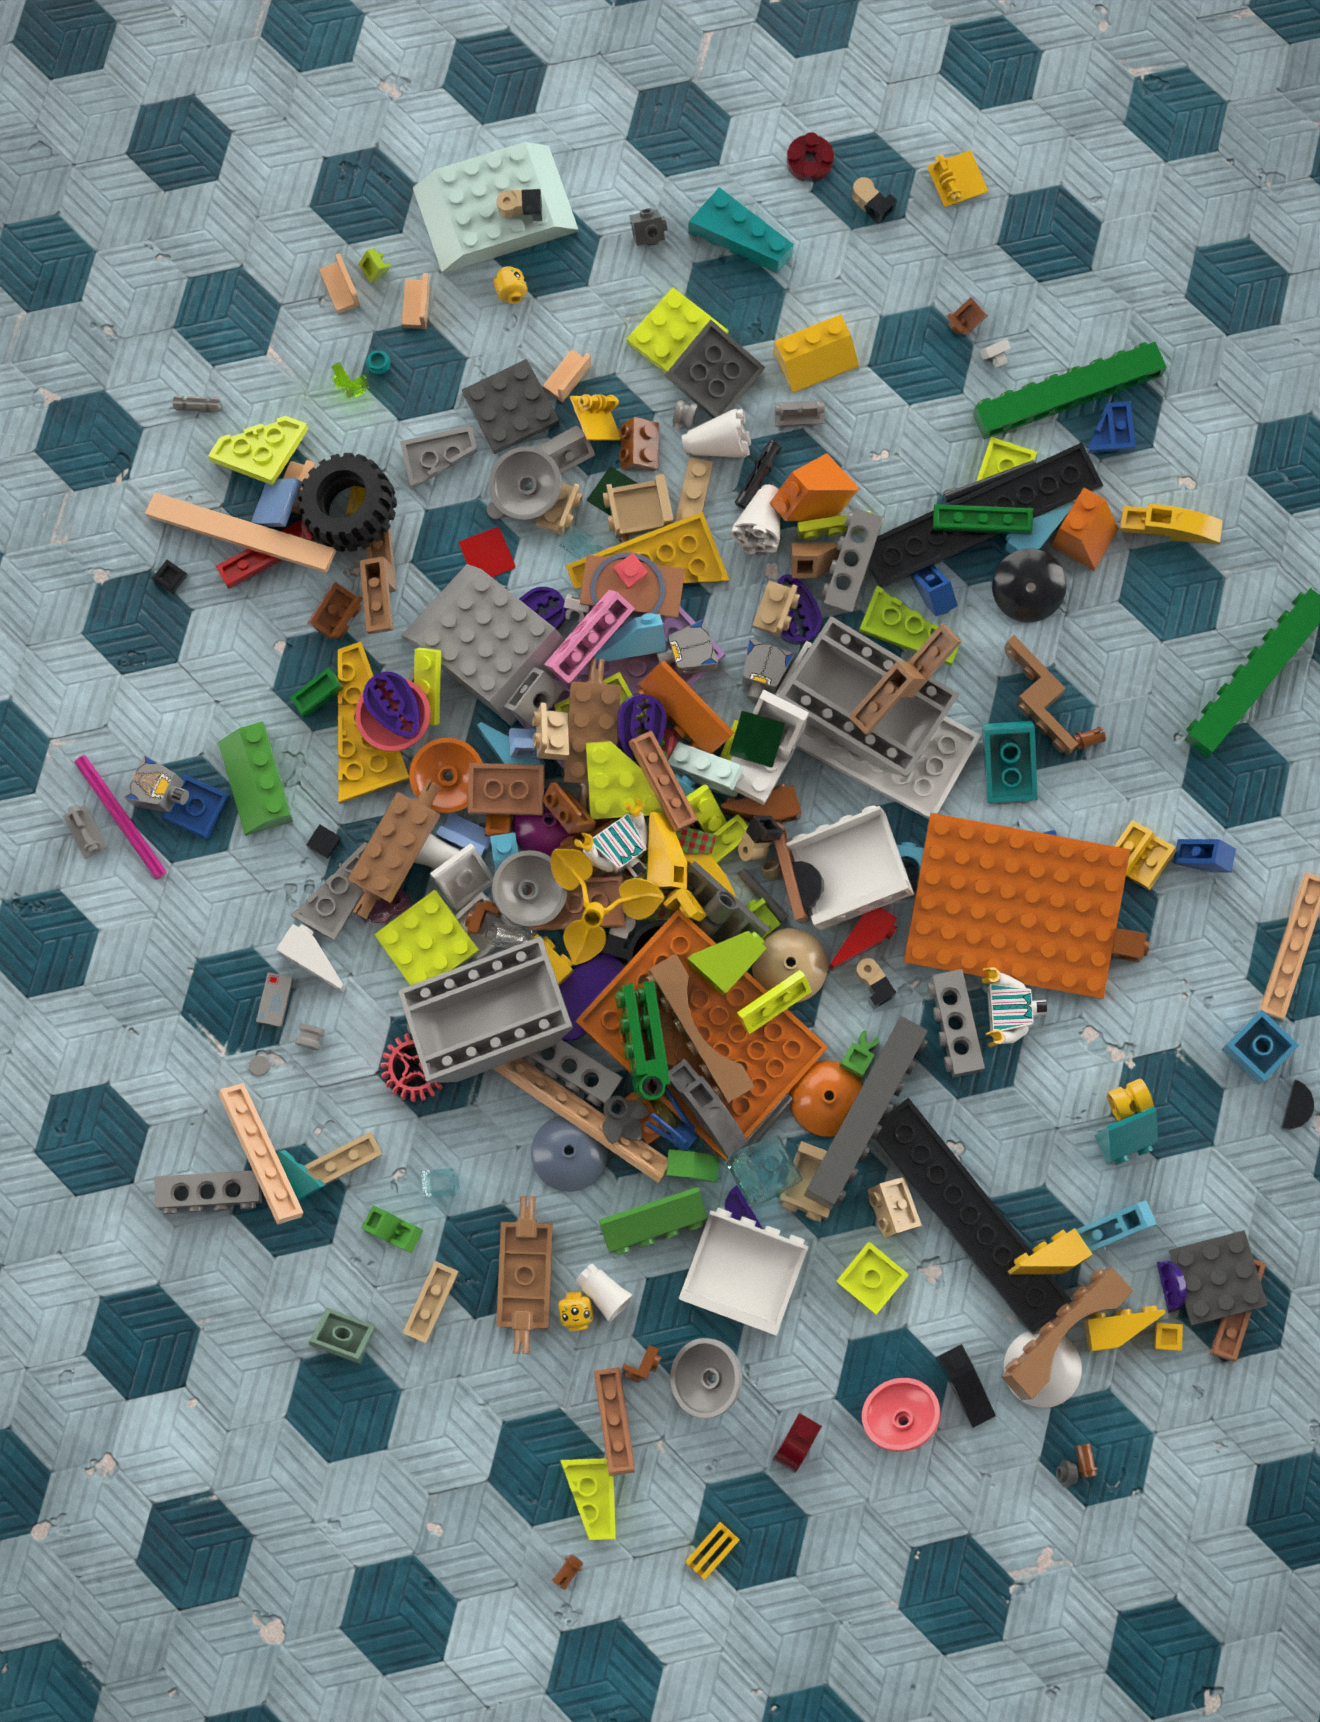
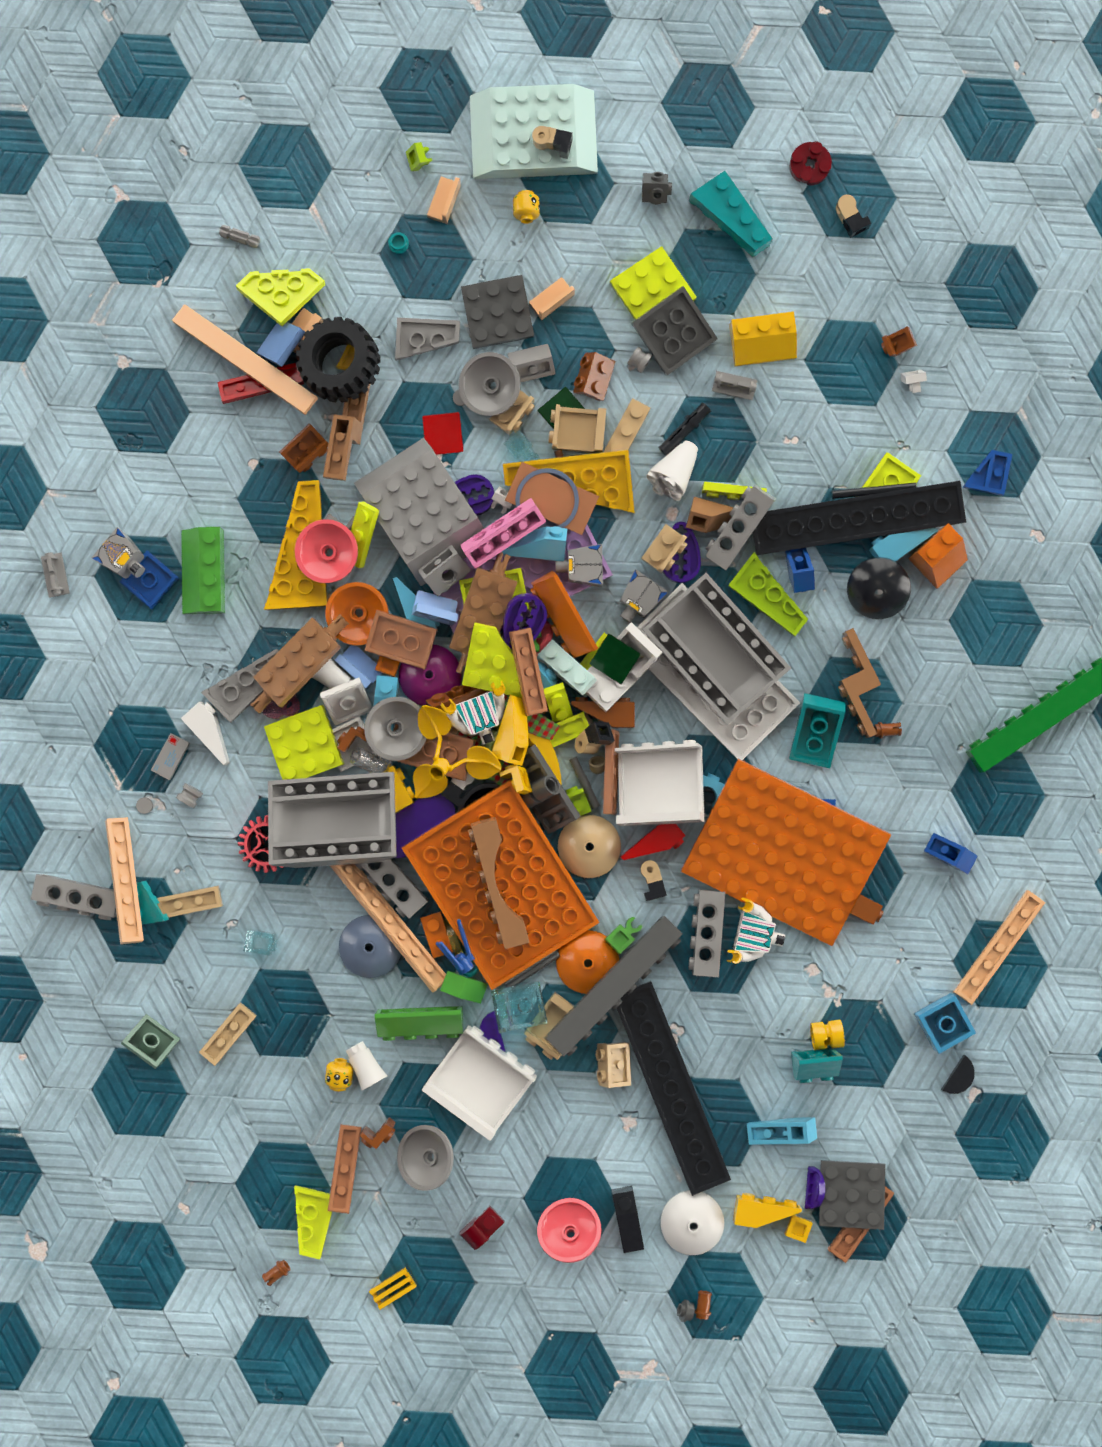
camera: 15 degrees right, 10 degrees up
dark pink axle [74,755,167,880] -> none
black tile [152,559,188,594] -> none
green tile [290,667,344,718] -> none
black tile [306,824,341,859] -> none
light nougat panel [319,253,360,314] -> none
clear neon green bracket [331,362,369,399] -> none
bright green slope [361,1206,423,1253] -> none
dark purple piece [363,671,420,739] -> none
medium nougat plate [496,1196,553,1354] -> none
tan bracket [532,703,569,760] -> none
dark orange bracket [542,782,596,834] -> none
yellow hinge [570,394,621,440] -> none
dark grey plate [602,1096,649,1144] -> none
coral plate [613,553,648,589] -> none
green hinge [615,980,670,1101] -> none
flat silver slope [668,1059,748,1159] -> none
white cone [682,409,751,458] -> none
lime slope [685,931,767,995] -> none
neon yellow plate [737,970,812,1034] -> none
orange slope [769,453,860,521] -> none
black tile [792,861,824,911] -> none
neon yellow plate [836,1241,909,1315] -> none
medium nougat bracket [848,624,962,734] -> none
yellow hinge [926,150,989,208] -> none
green tile [933,504,1033,535] -> none
green brick [973,341,1167,440] -> none
medium nougat arch [1001,1267,1133,1400] -> none
yellow slope [1008,1228,1093,1274] -> none
yellow slope [1114,820,1177,891] -> none
yellow slope [1120,503,1223,545] -> none

